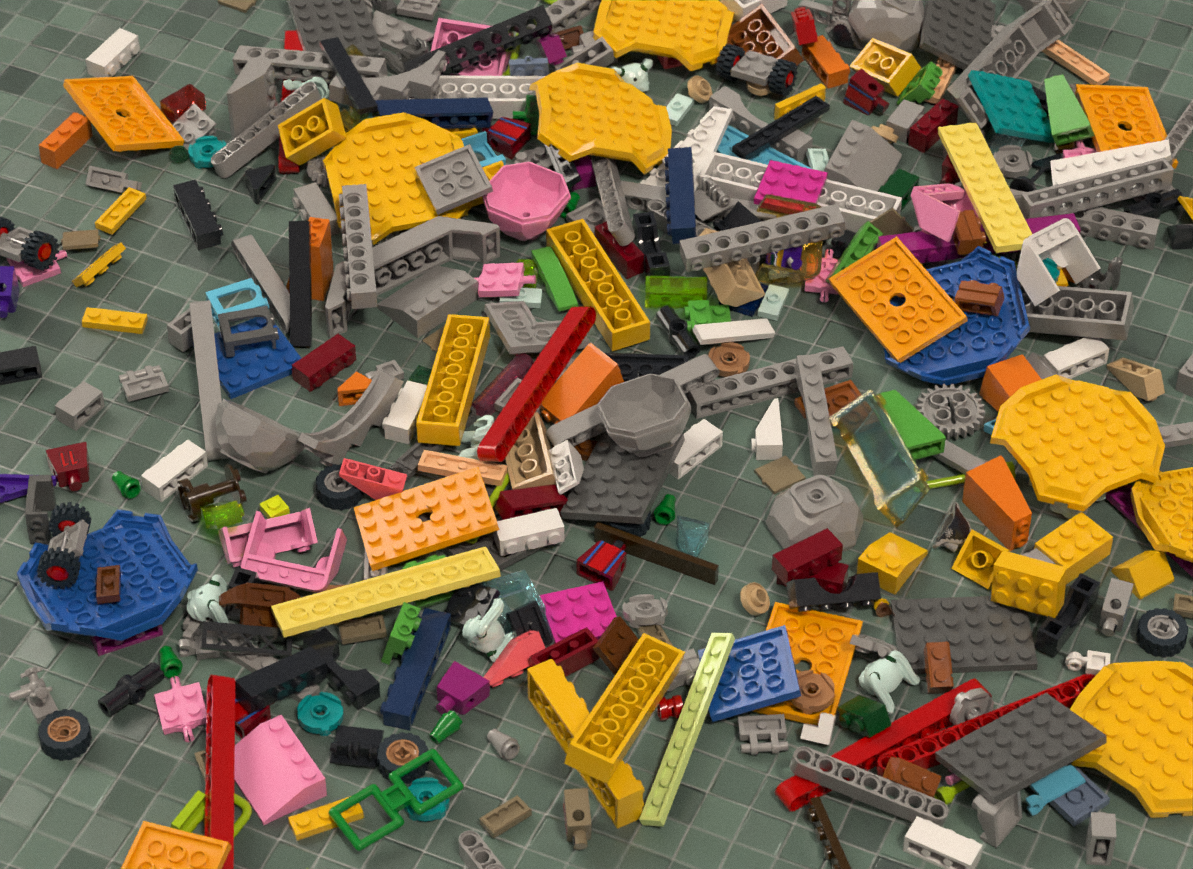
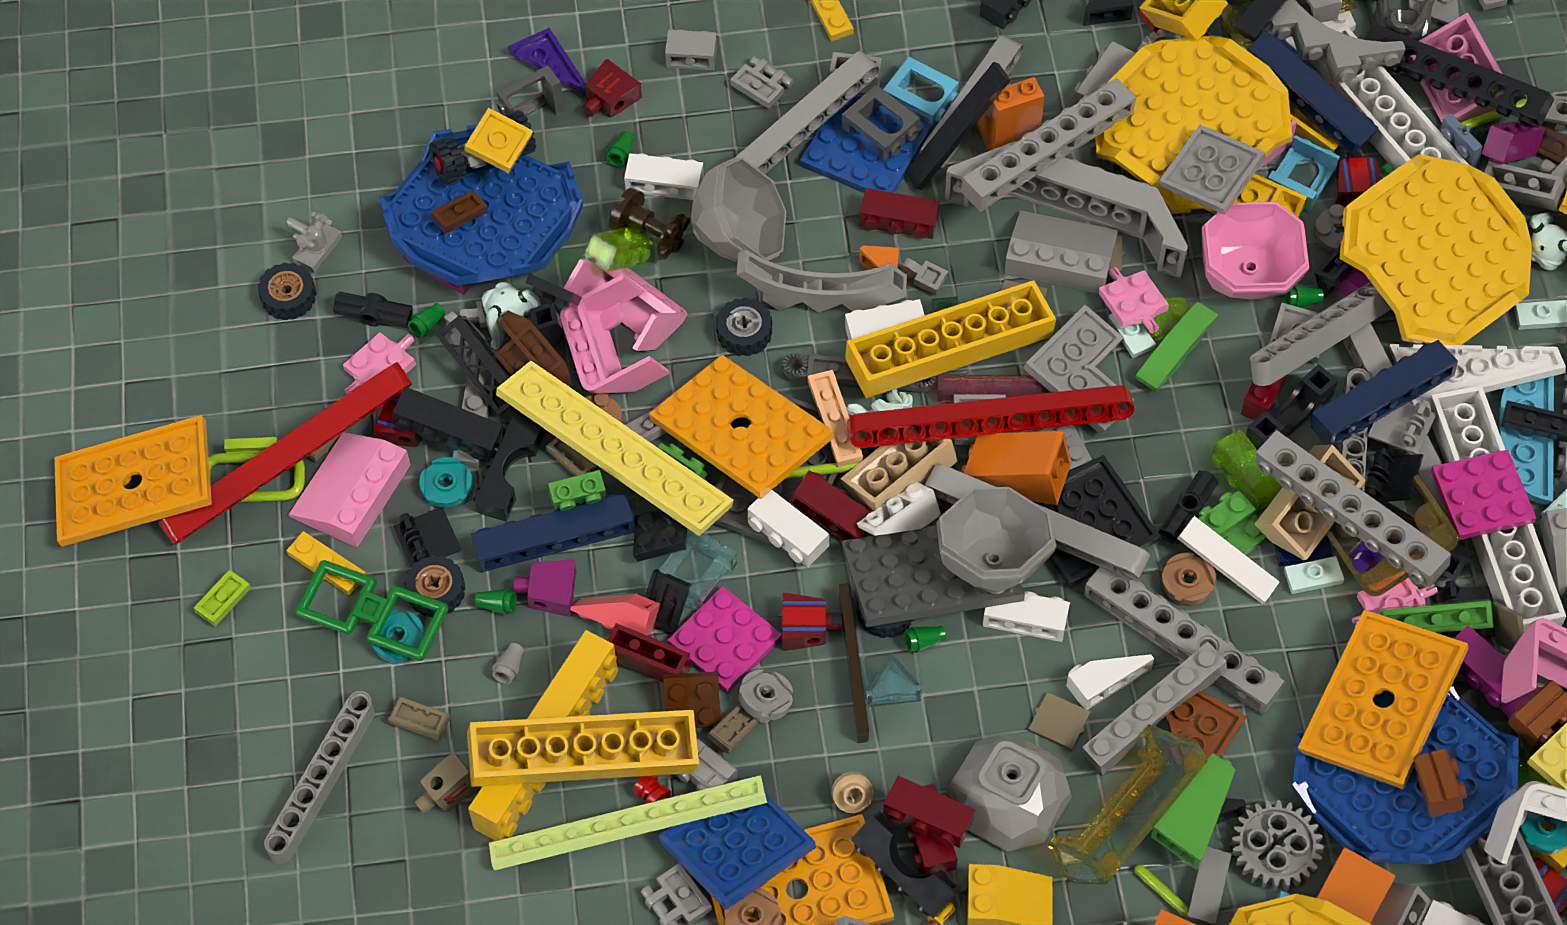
camera: 60 degrees right, 15 degrees up
neon yellow plate [259,495,290,519] -> none
coral slope [339,458,407,500] -> none
light aqua hair [462,598,515,662] -> none
yellow brick [546,219,650,351] -> none
none -> yellow plate [464,108,533,173]
none -> black plate [525,273,582,308]

